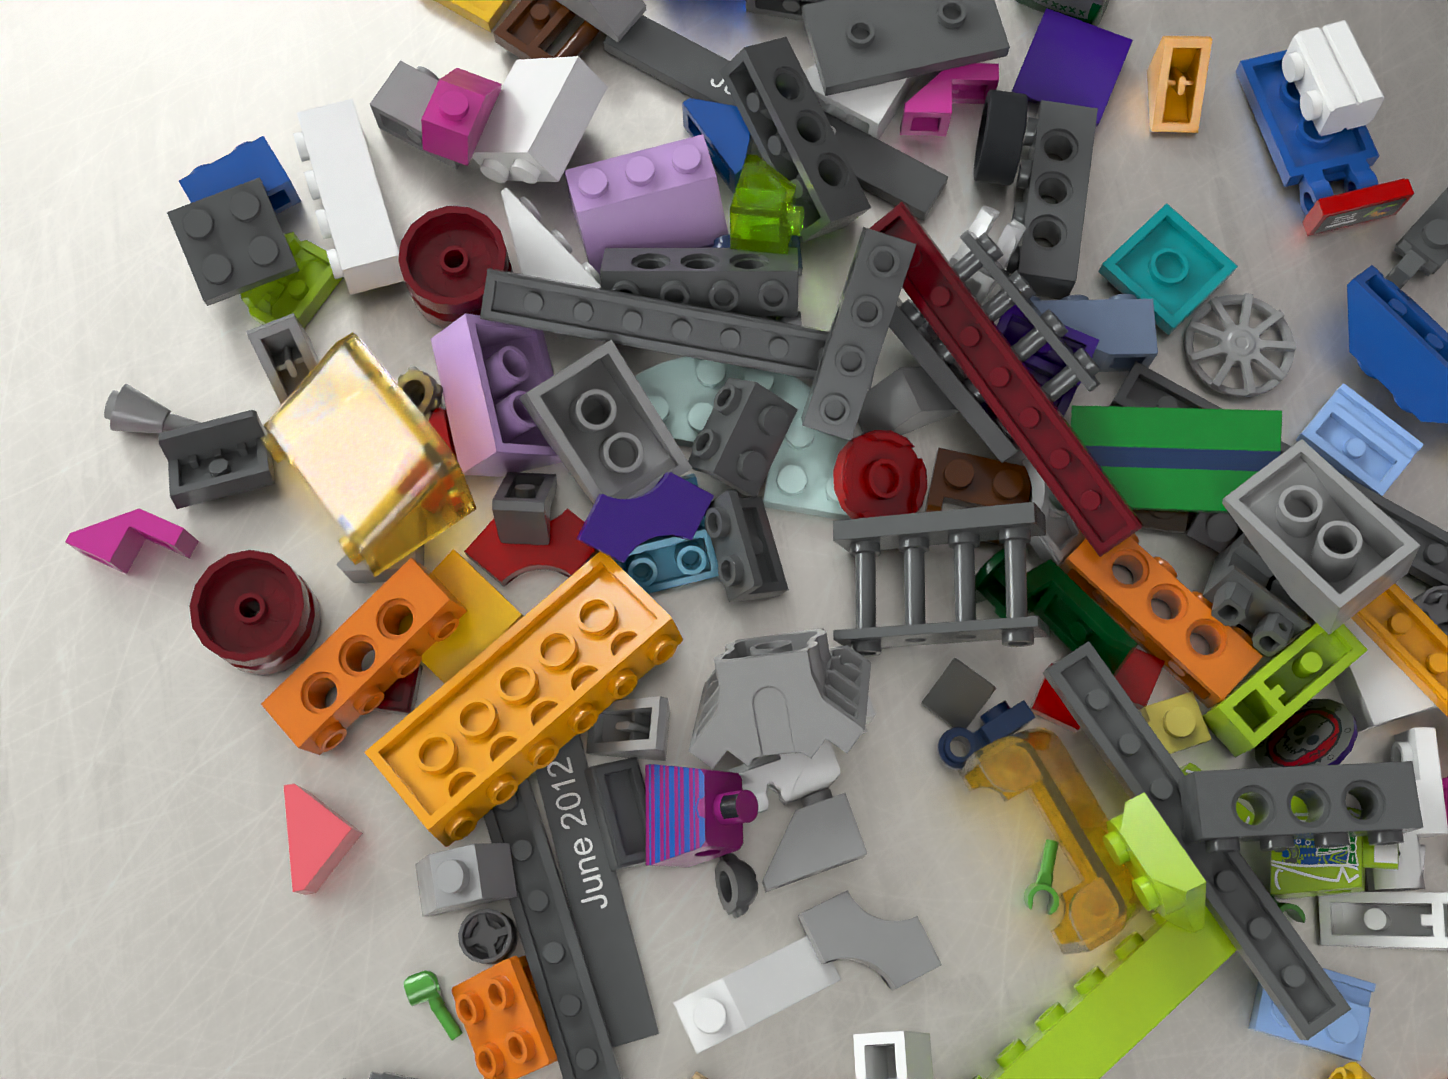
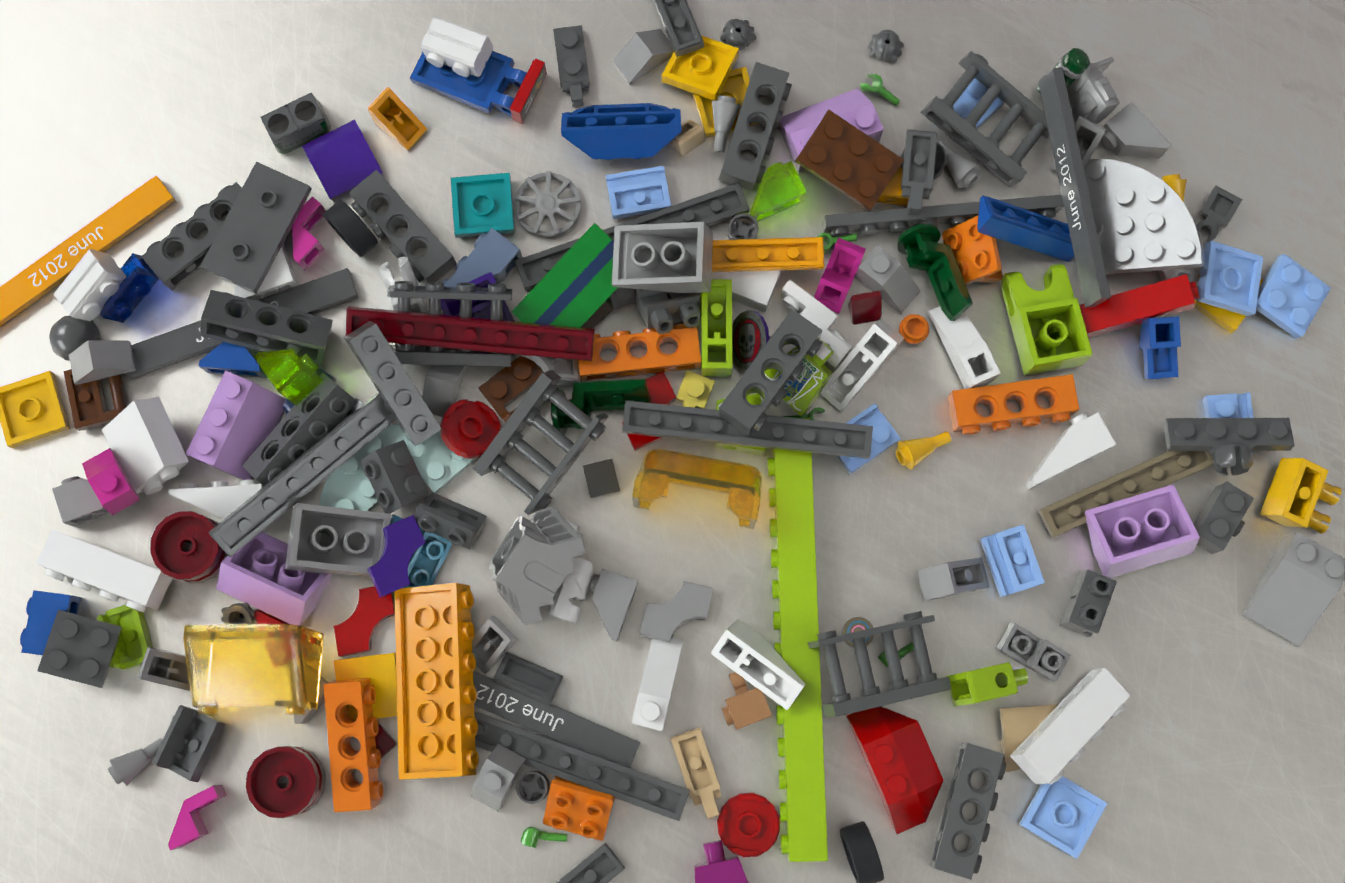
camera: 50 degrees left, 5 degrees up
coral slope [284,784,363,895] -> none
dark grey slope [492,472,556,545] -> none
magenta torso [645,764,758,868] -> none
dark grey animal [715,853,758,918] -> none
dark blue plate [937,700,1036,770] -> none
bright green hand [1024,839,1059,915] -> none
lime slope [1103,792,1206,933] -> none

